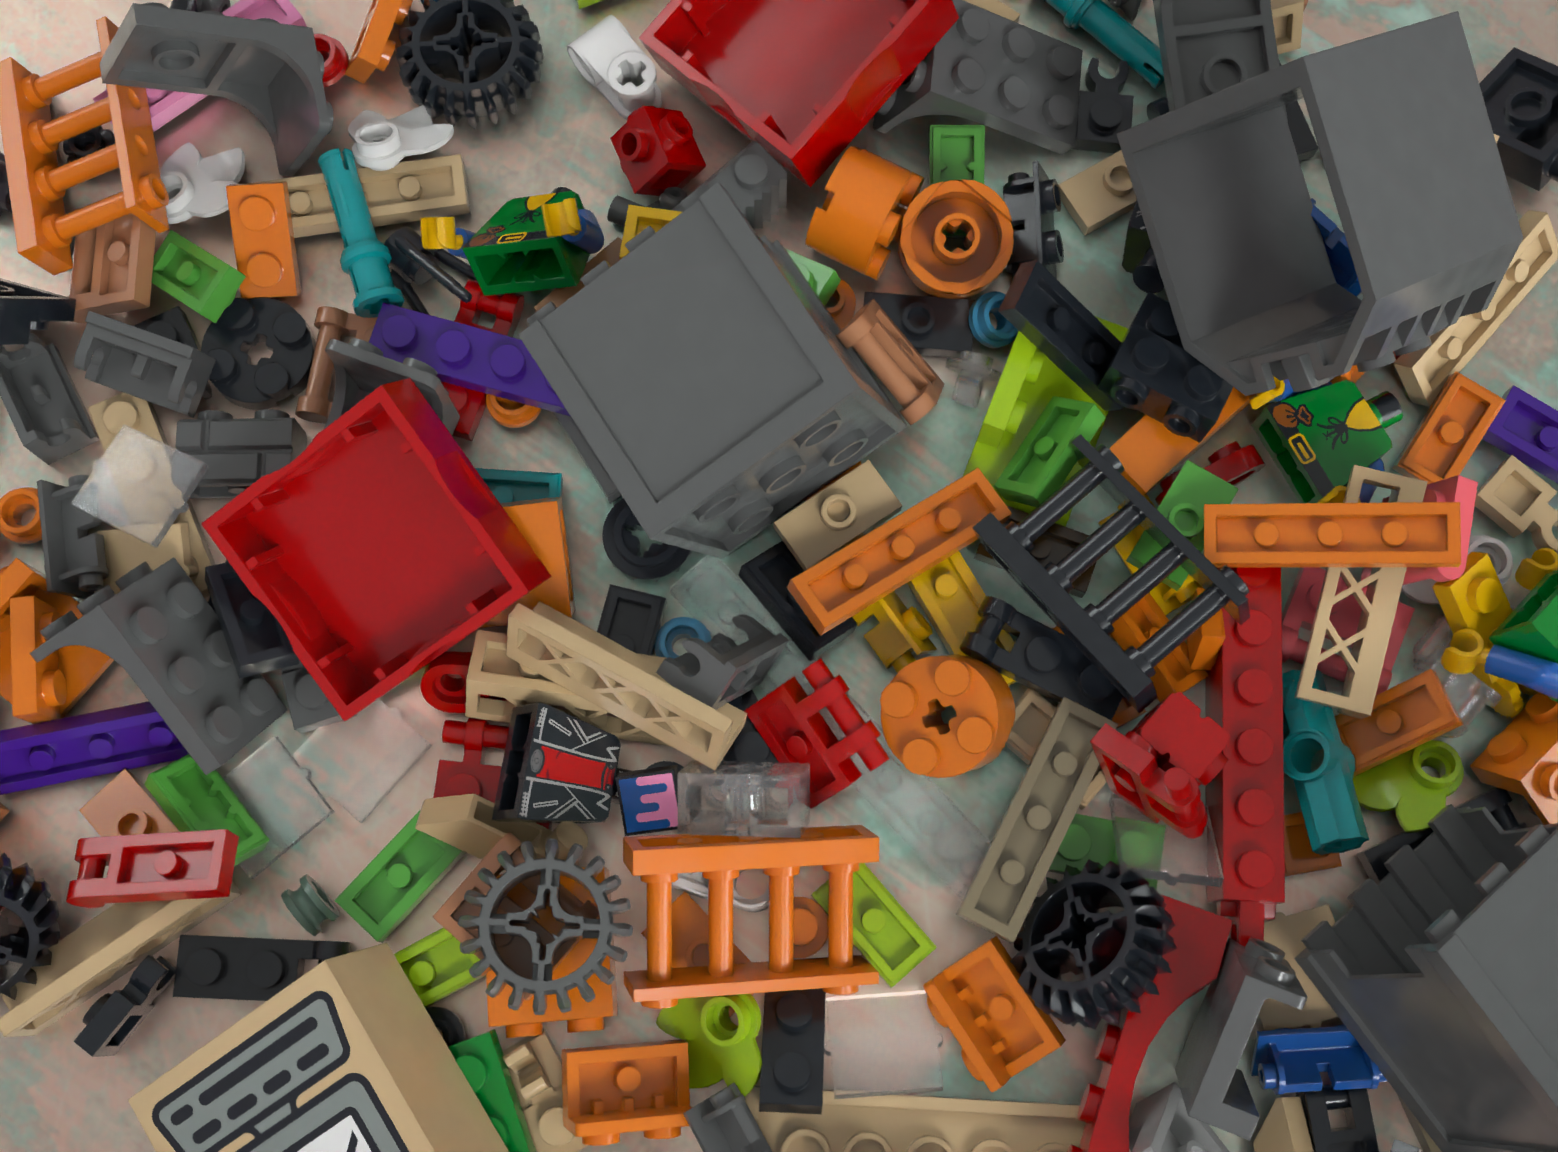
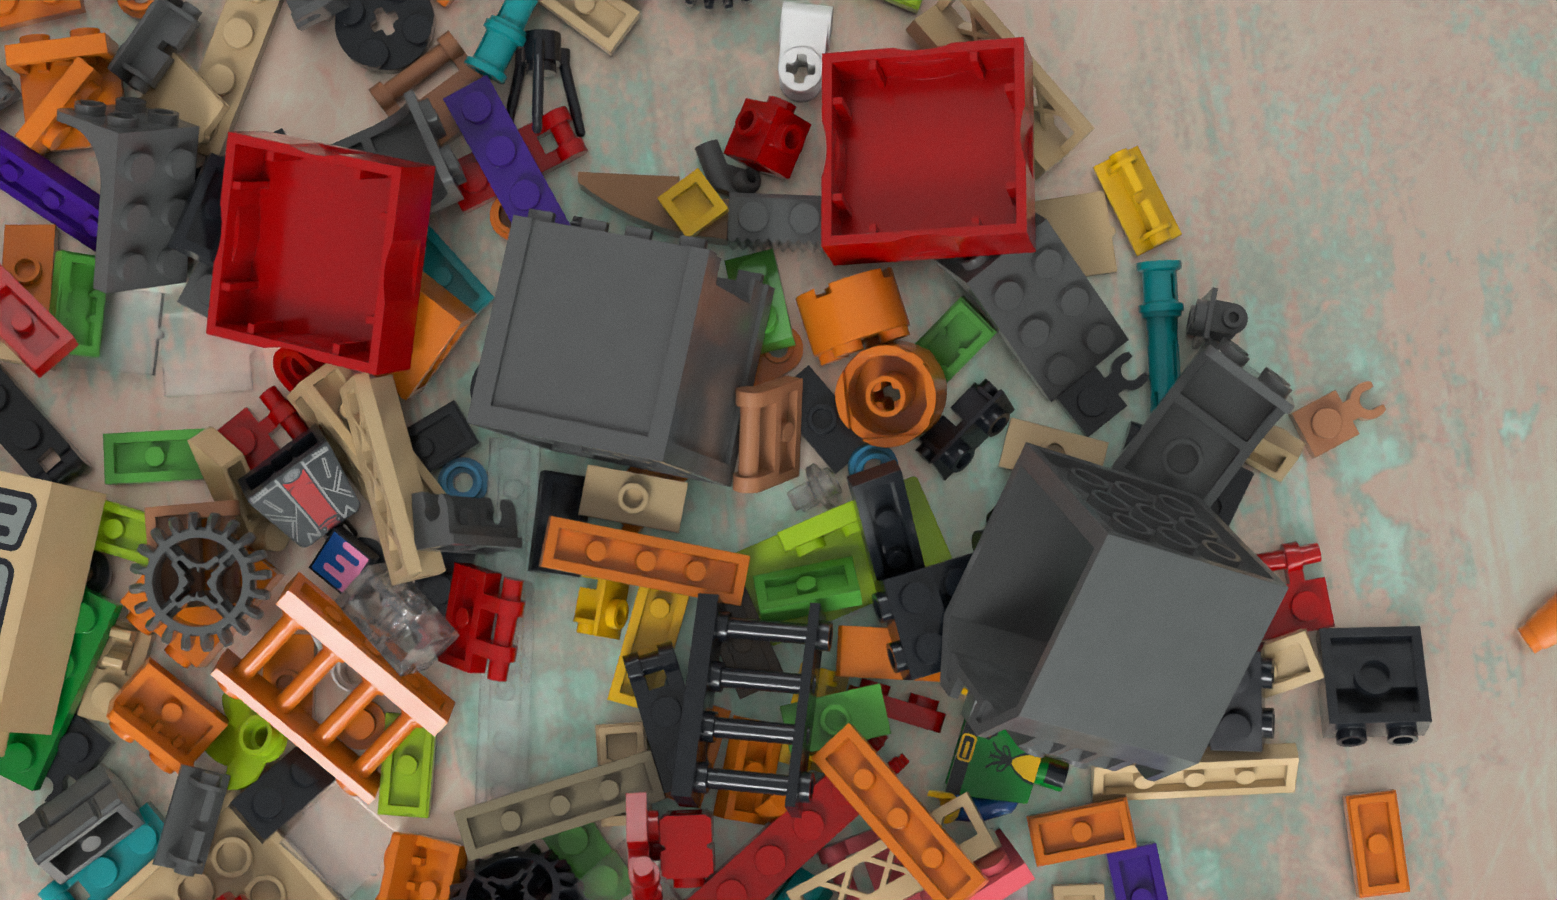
camera: 45 degrees right, 10 degrees up
clear piece [71,424,209,548] -> none
dark grey brick [173,409,307,499] -> none
sand green bush [281,874,340,936] -> none
torso [420,187,604,296] -> none
orange brick [880,654,1016,778] -> none

